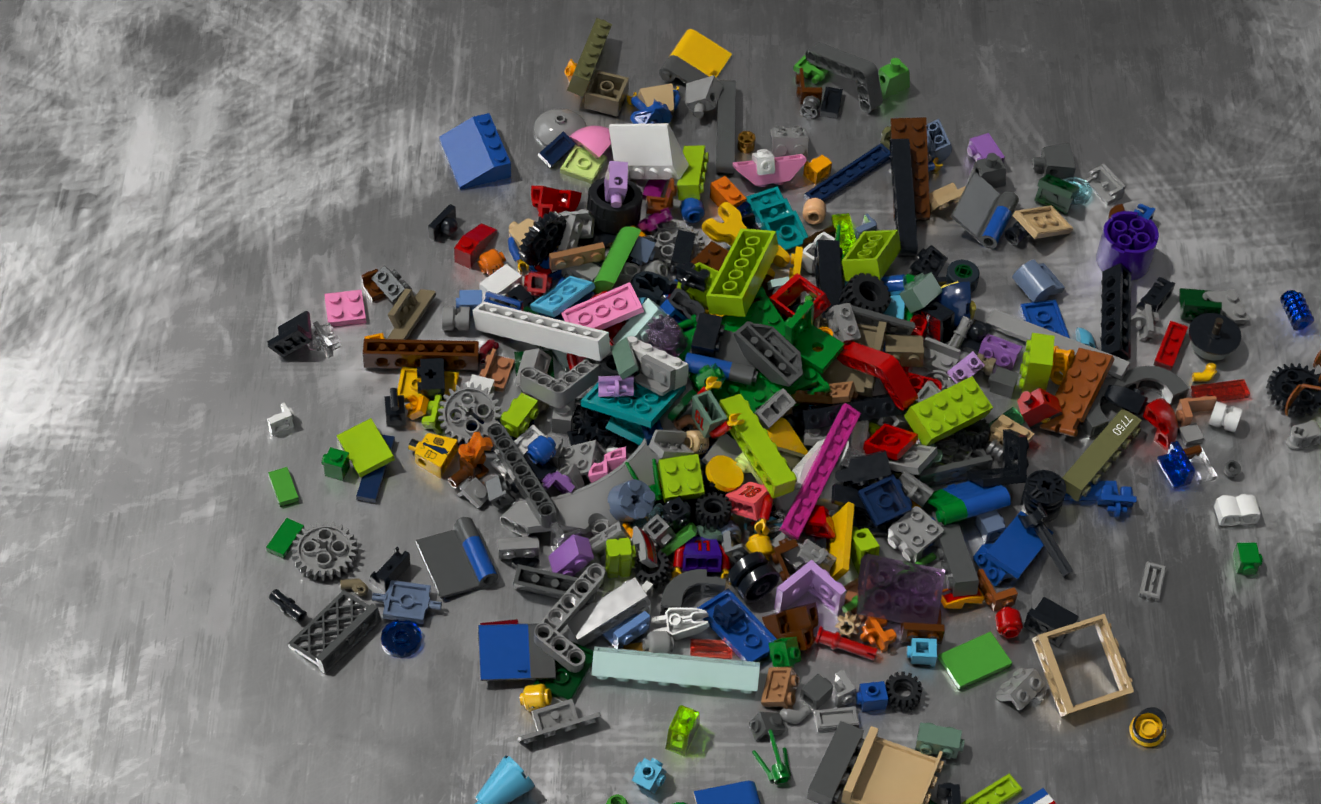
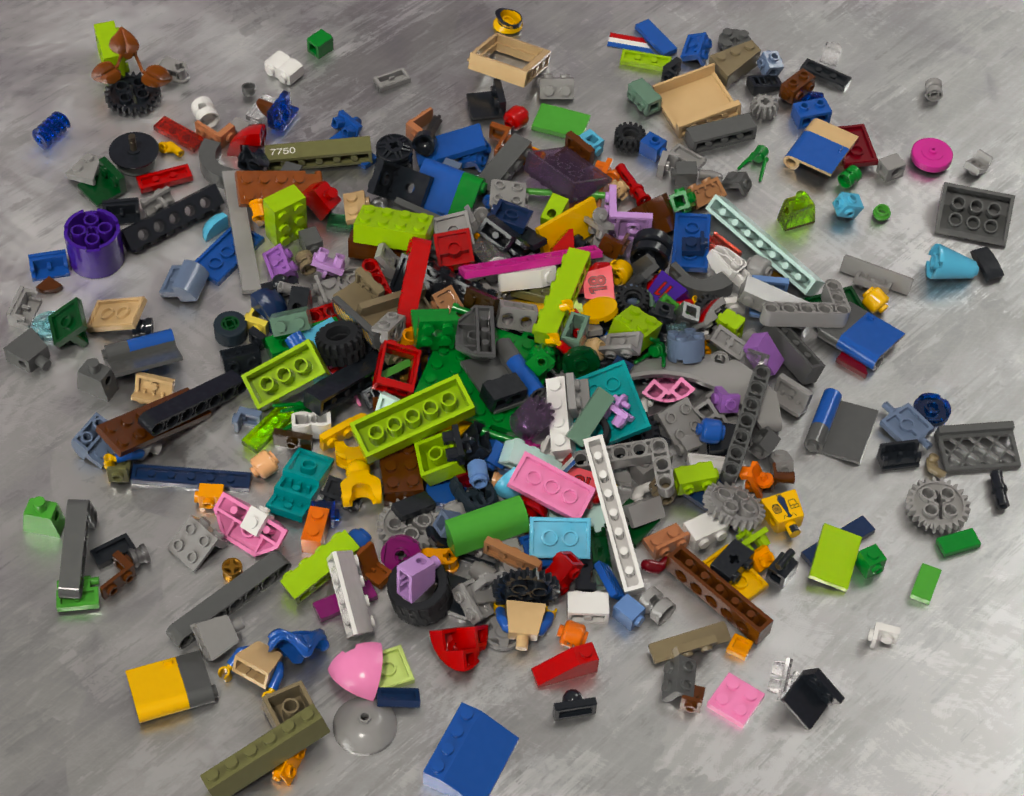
camera: 135 degrees left, 0 degrees up
medium lavender brick [967,133,1005,164] -> none
none -> nougat bracket [406,107,433,141]
none -> medium blue brick [467,459,489,489]

